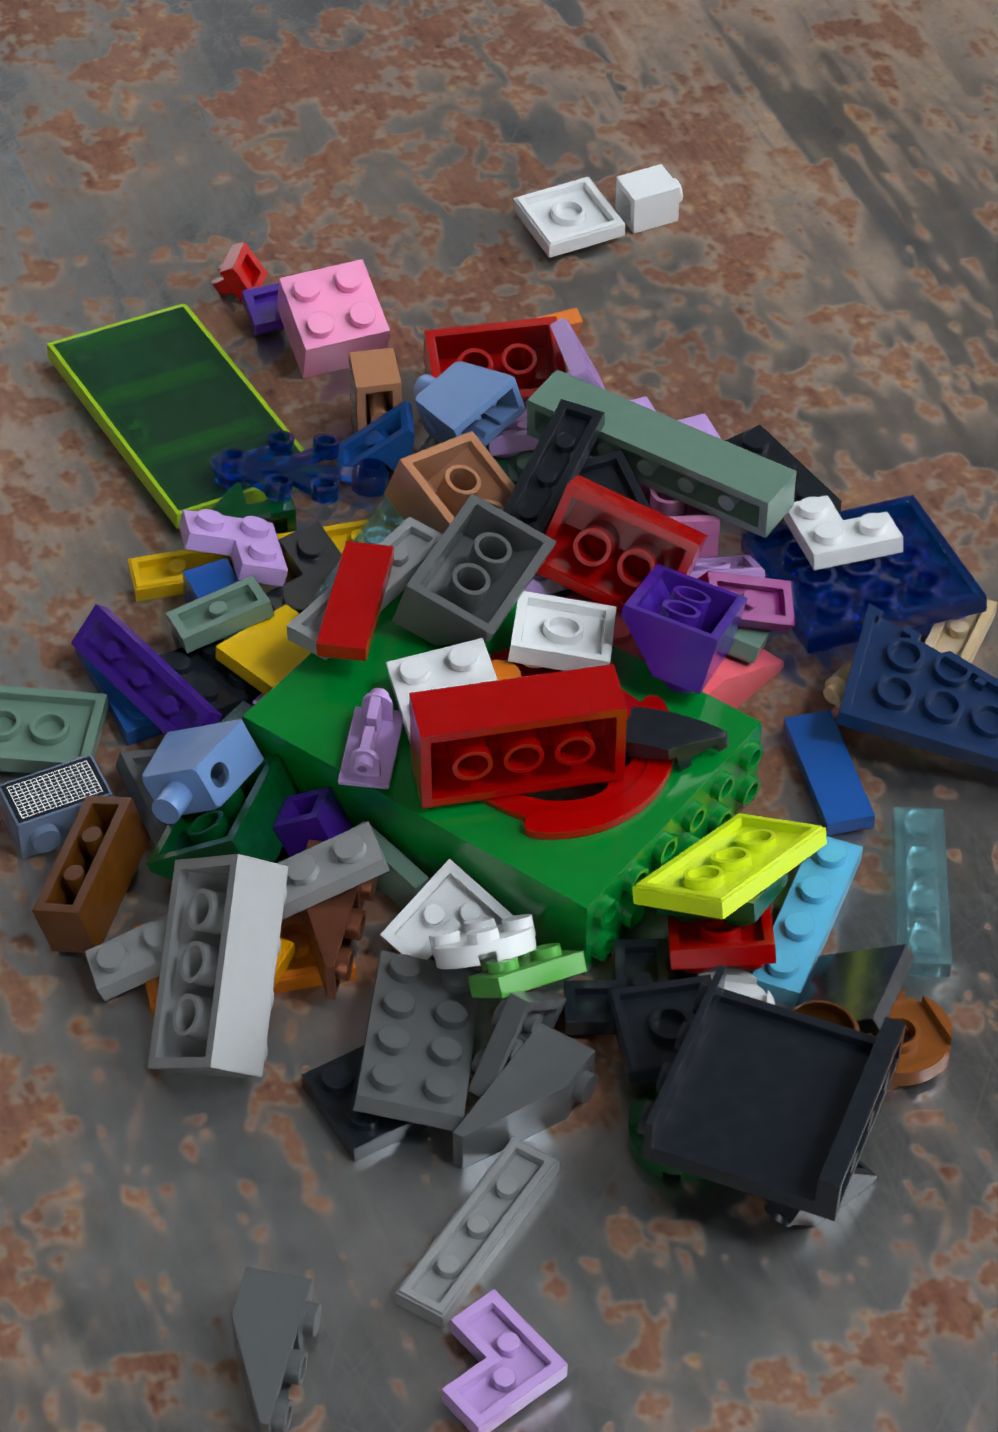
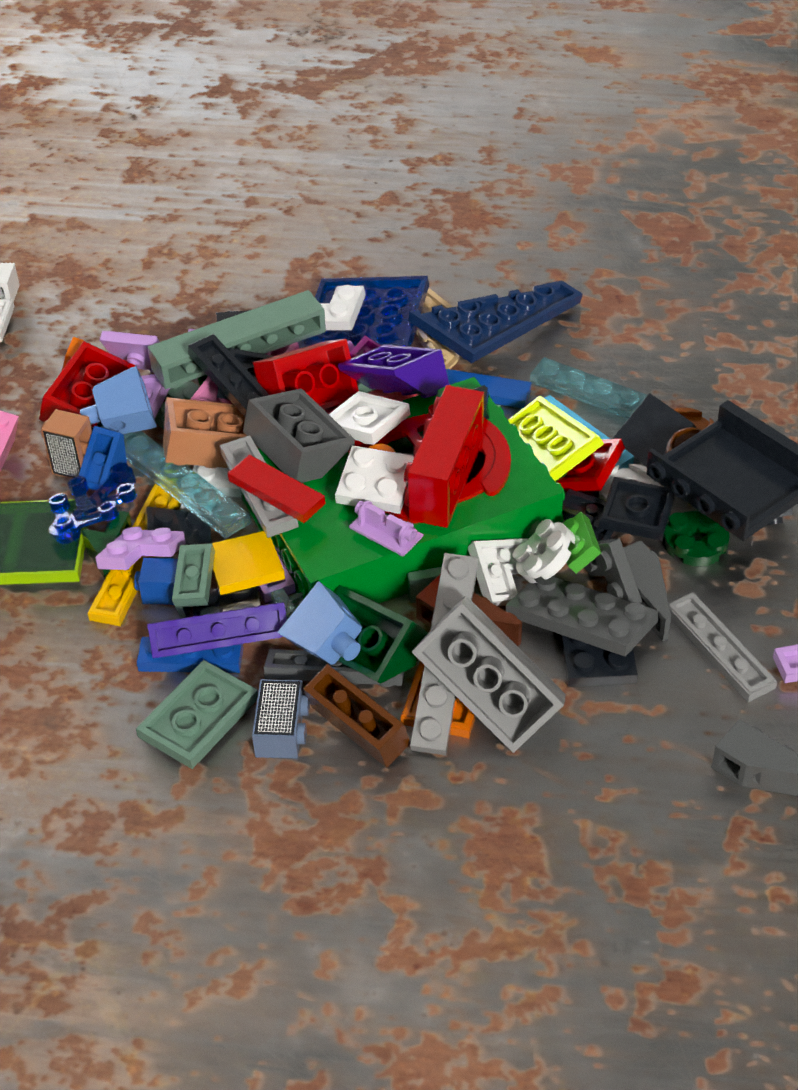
camera: 60 degrees left, 0 degrees up
dark purple brick [273,786,353,857] -> none

